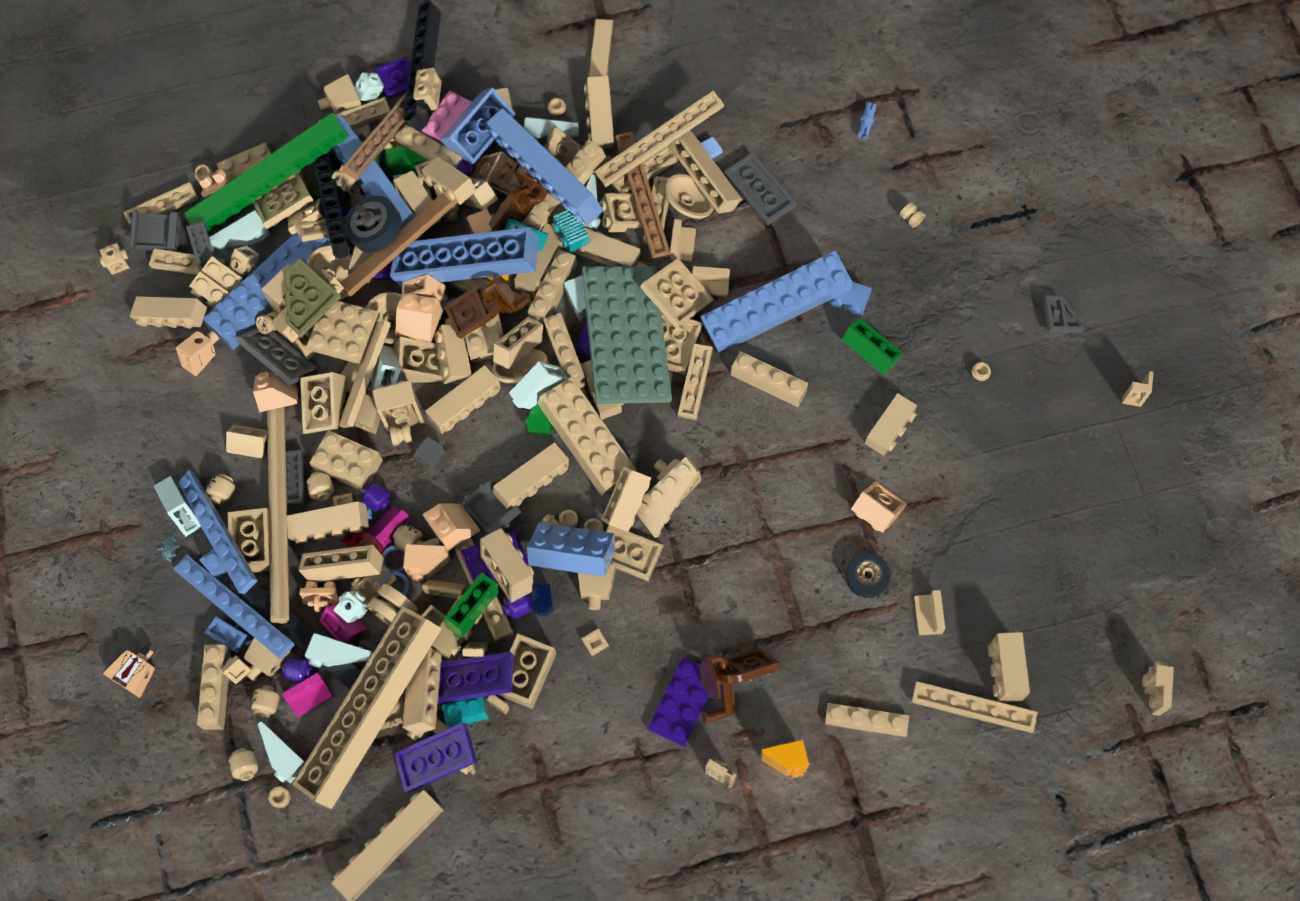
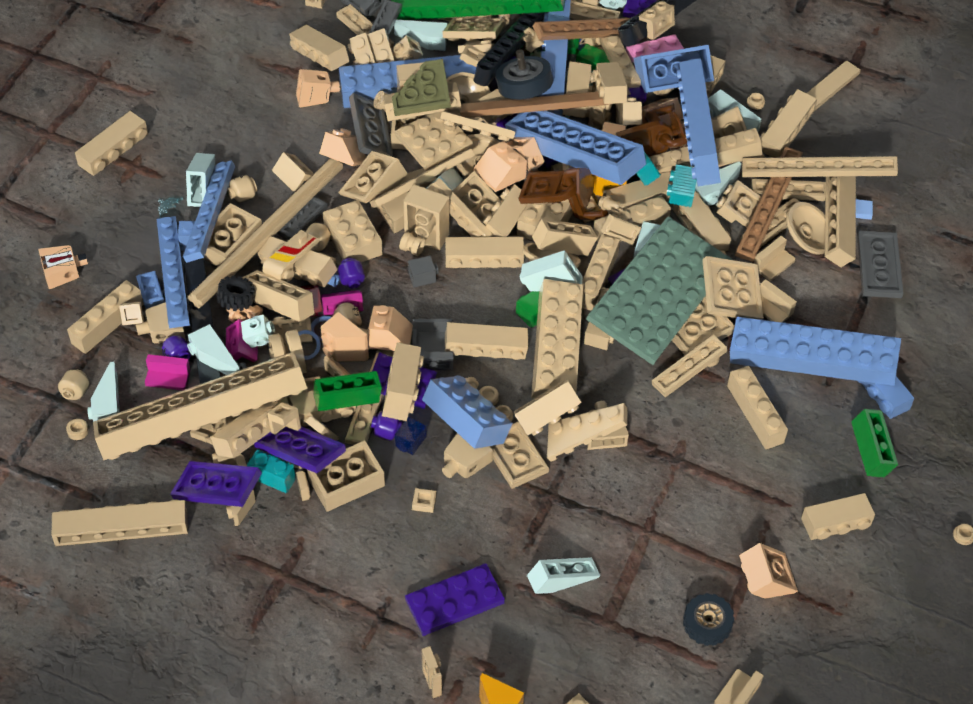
camera: 35 degrees right, 15 degrees down
tan head [250,685,280,717] -> none
reddish brown plate [699,648,781,724] -> none
none -> tan brick [75,111,148,176]
none -> black tyre [217,275,255,311]
none -> tan door [263,230,319,282]
none -> tan panel [267,402,301,434]
none -> tan plate [427,178,493,237]
none -> tan plate [440,111,515,142]
none -> light aqua slope [527,557,600,594]
none -> tan pin [599,195,624,215]
none -> tan tile [601,214,641,245]

